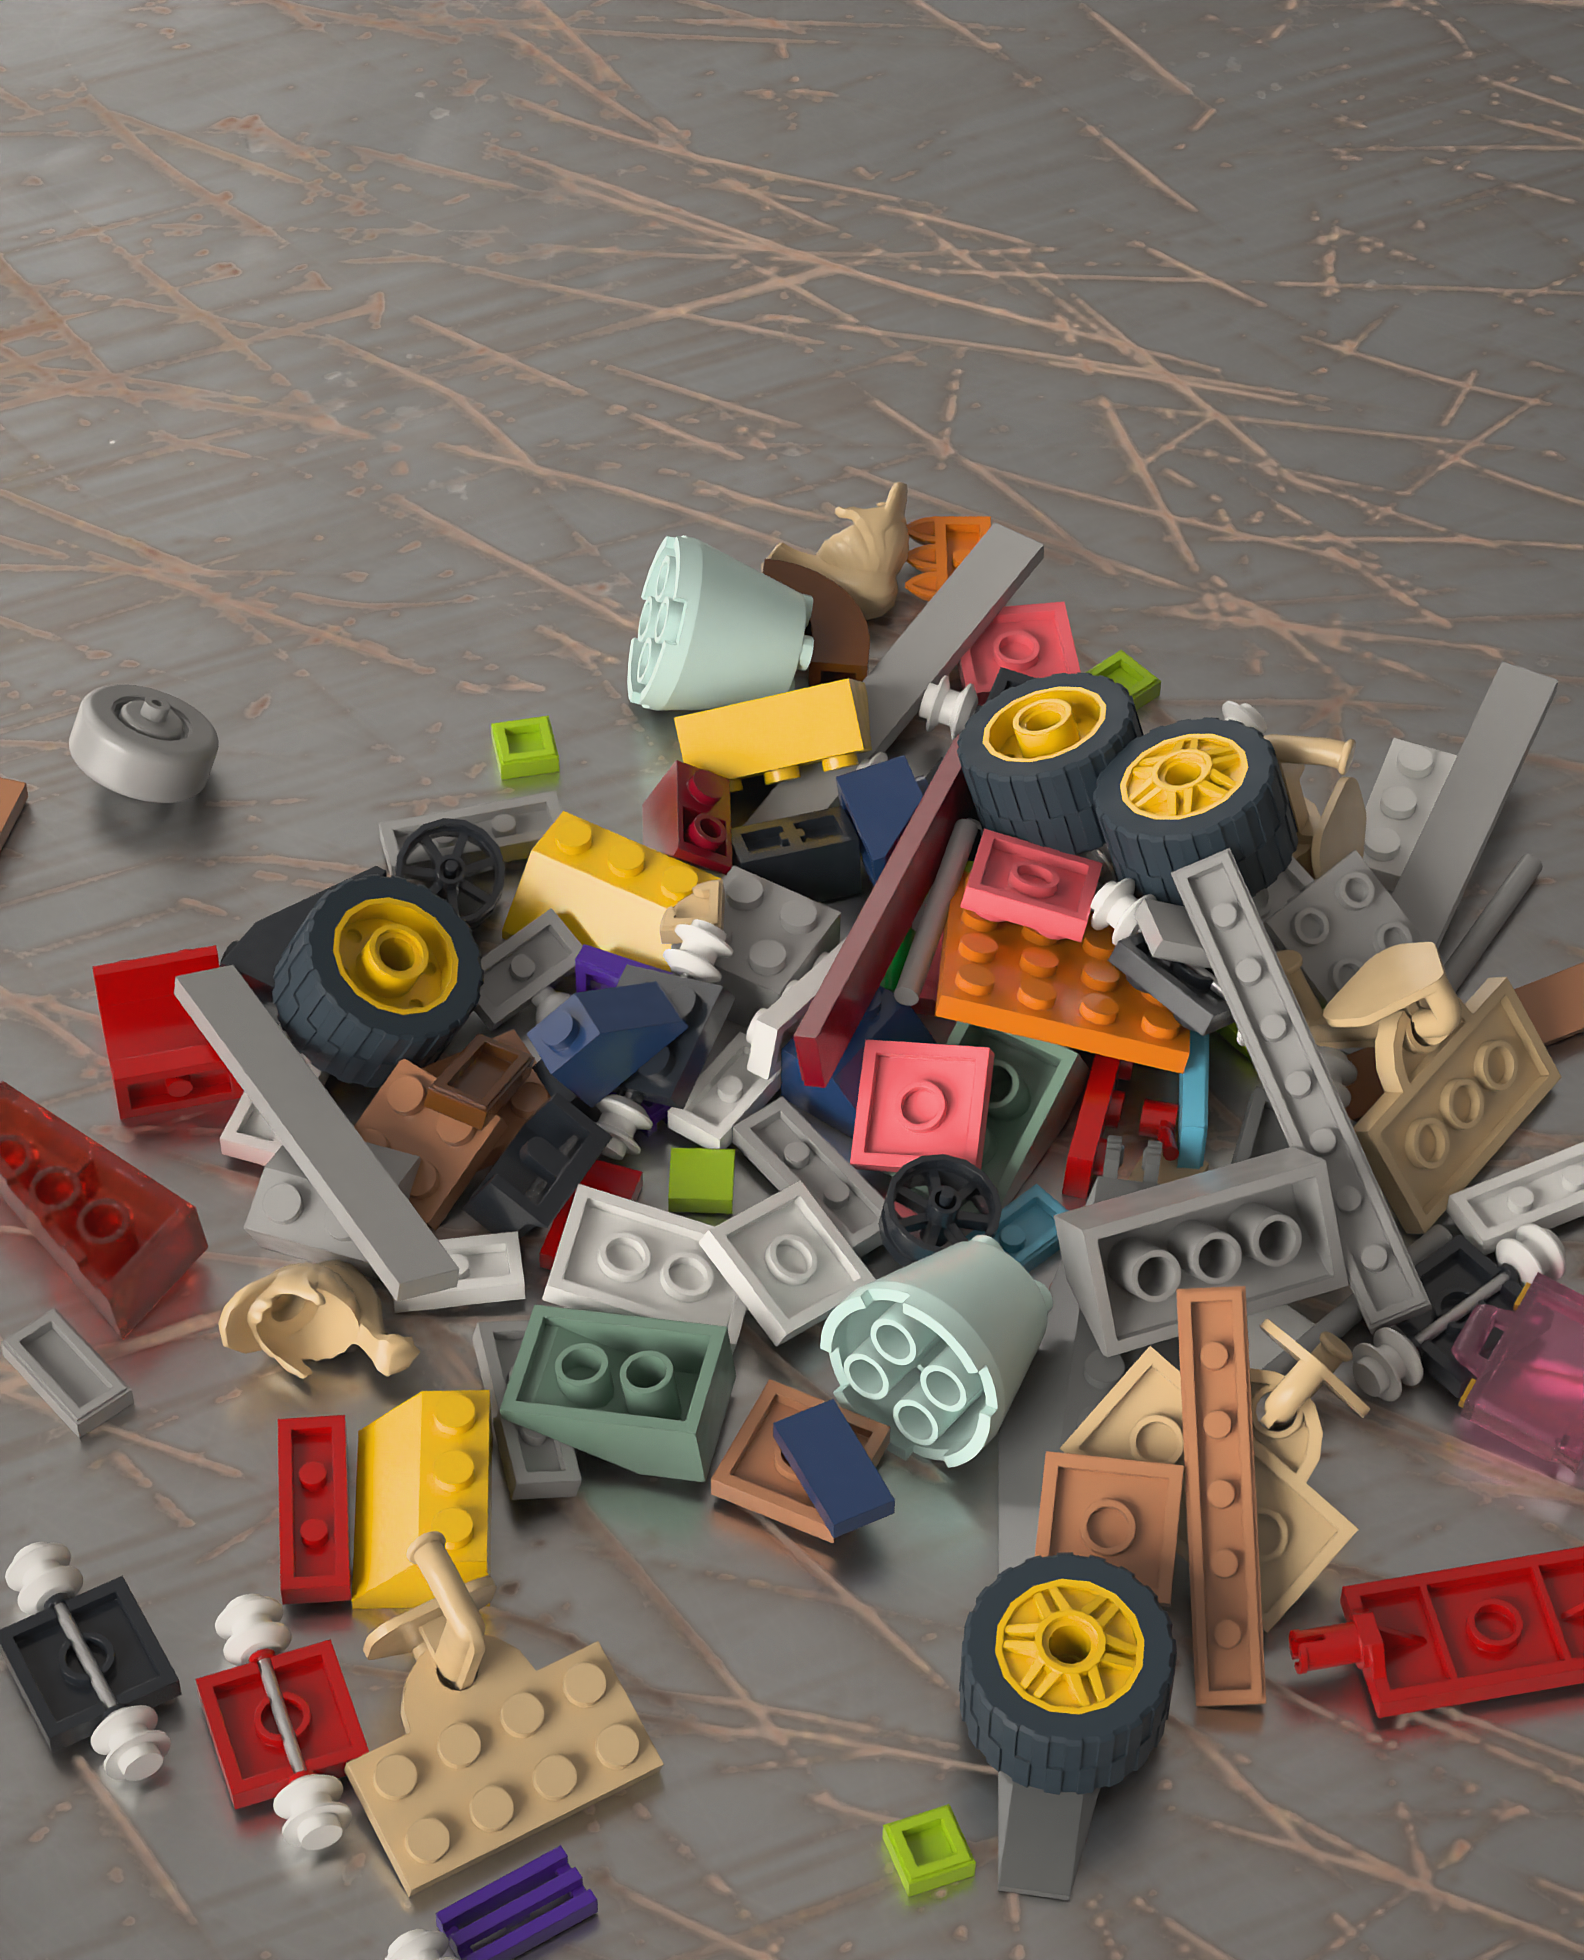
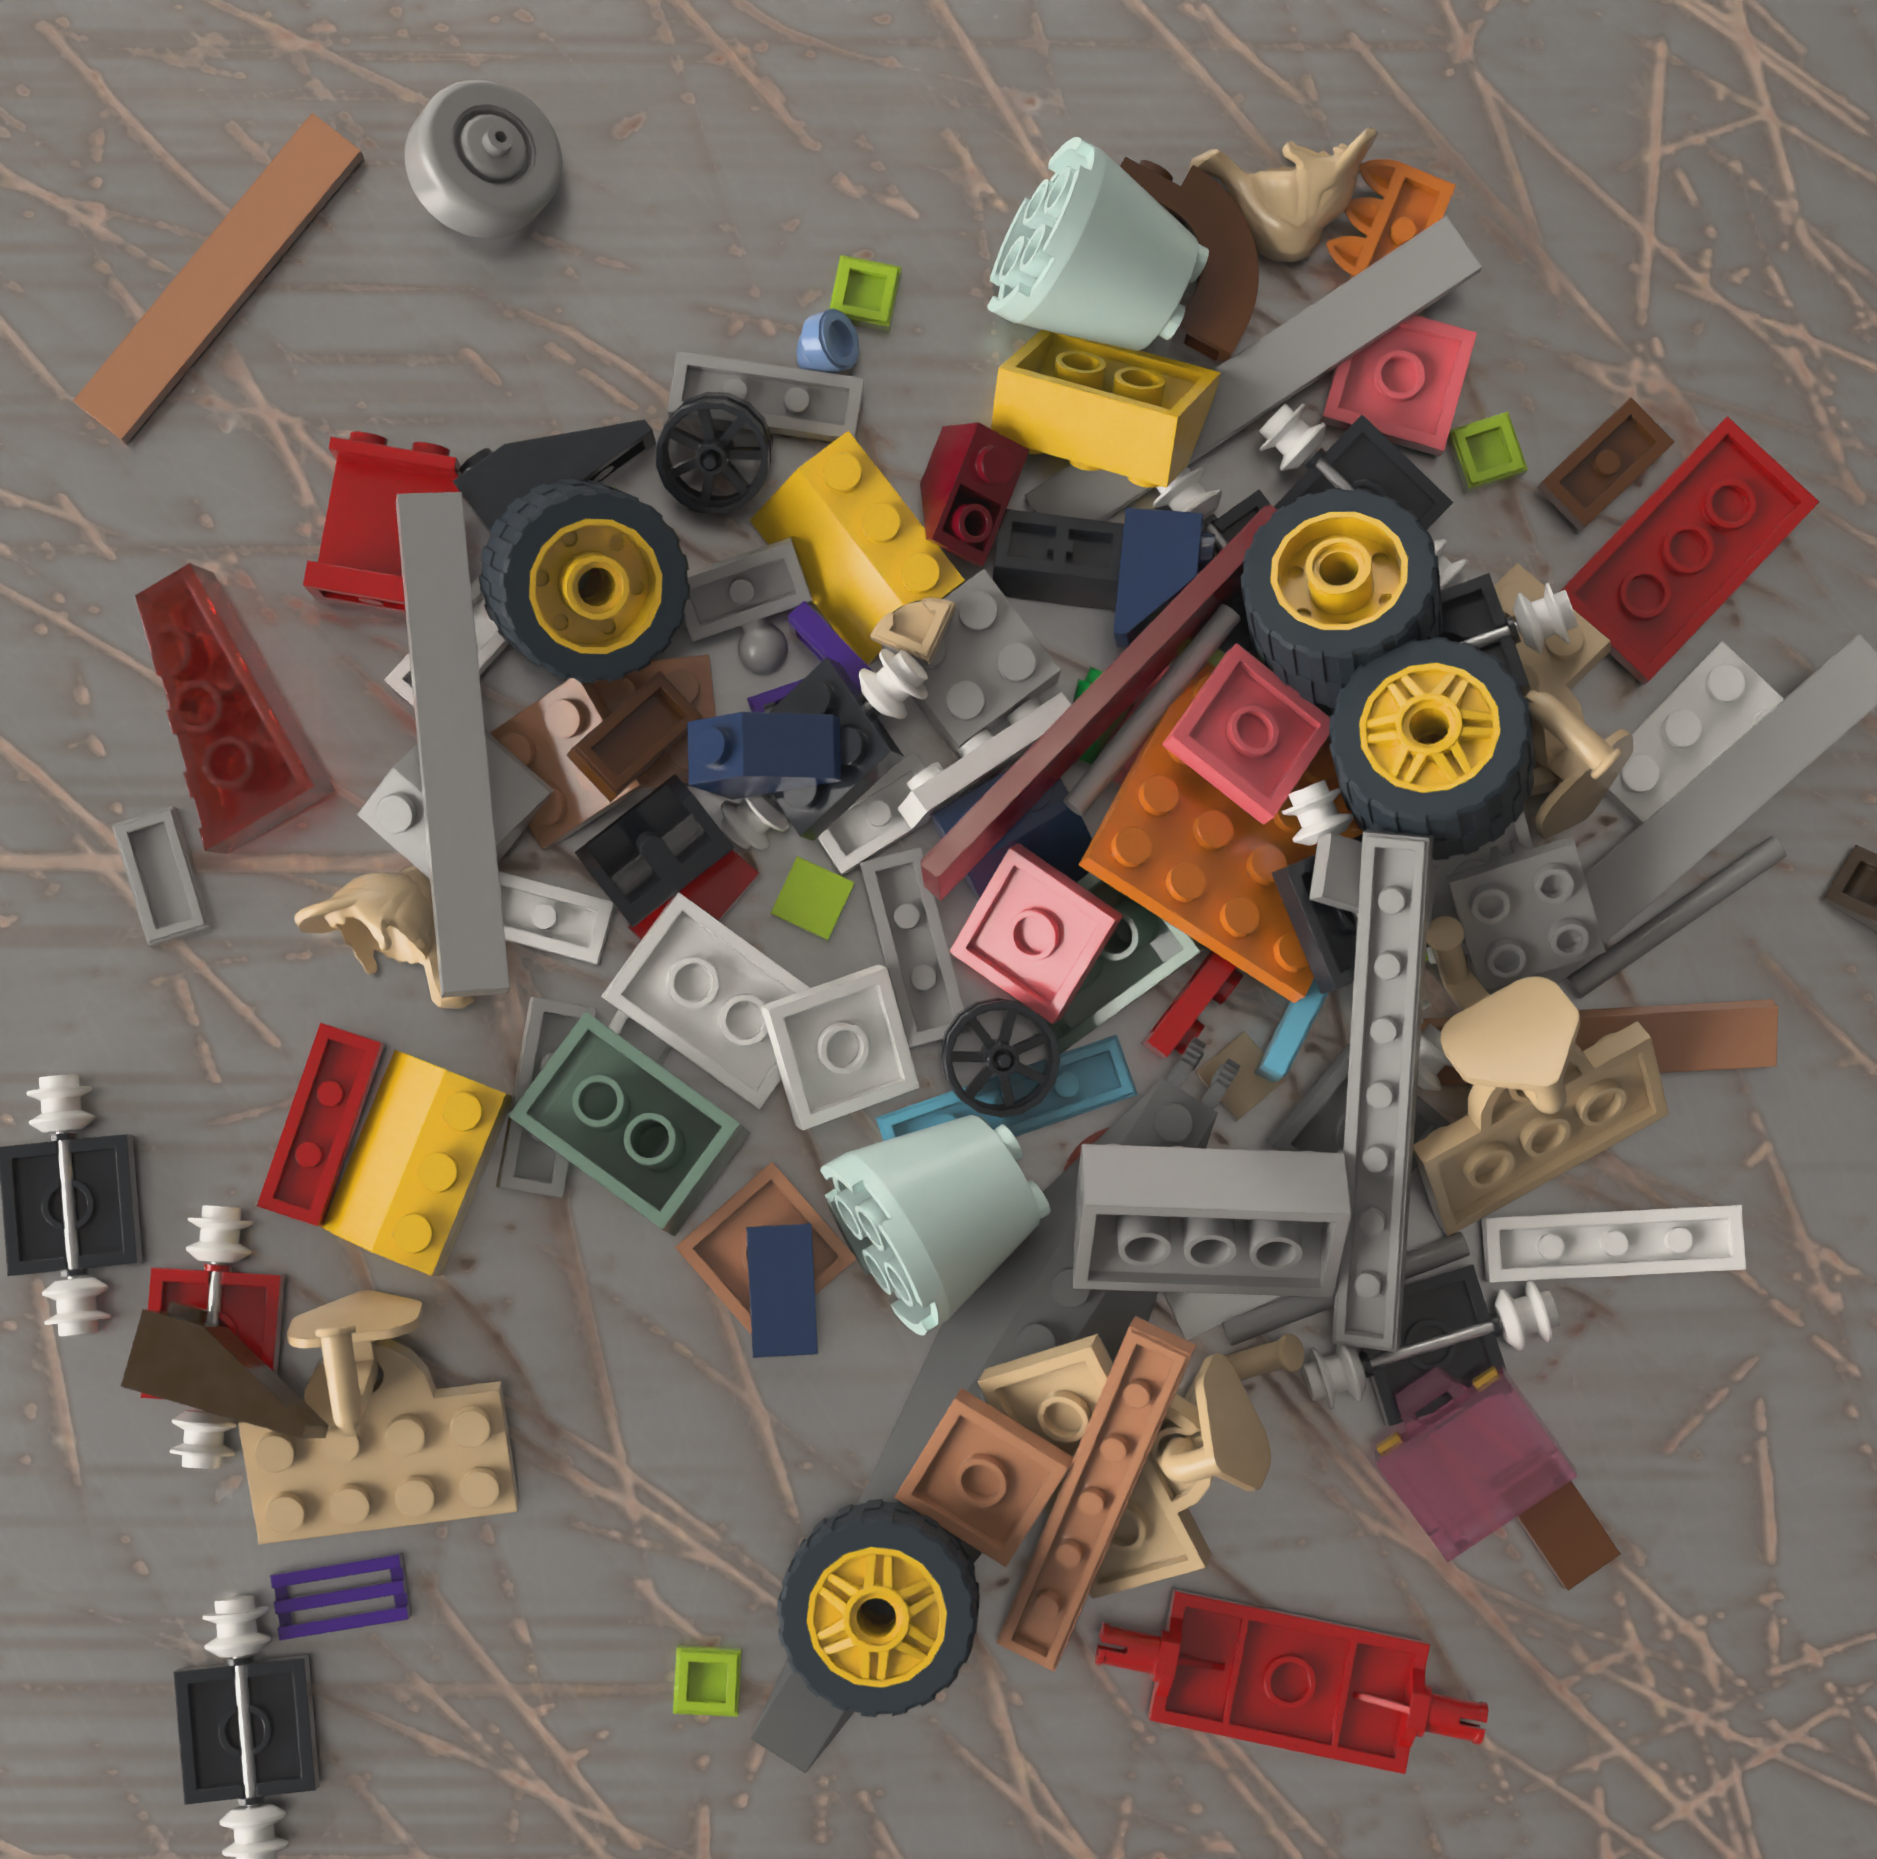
camera: 15 degrees right, 35 degrees up
red hand [1138,1098,1179,1161] -> none
none -> dark brown slope [121,1301,329,1439]
none -> medium blue tile [796,309,859,374]
none -> reddish brown plate [1537,397,1675,532]
none -> red plate [1559,416,1819,685]

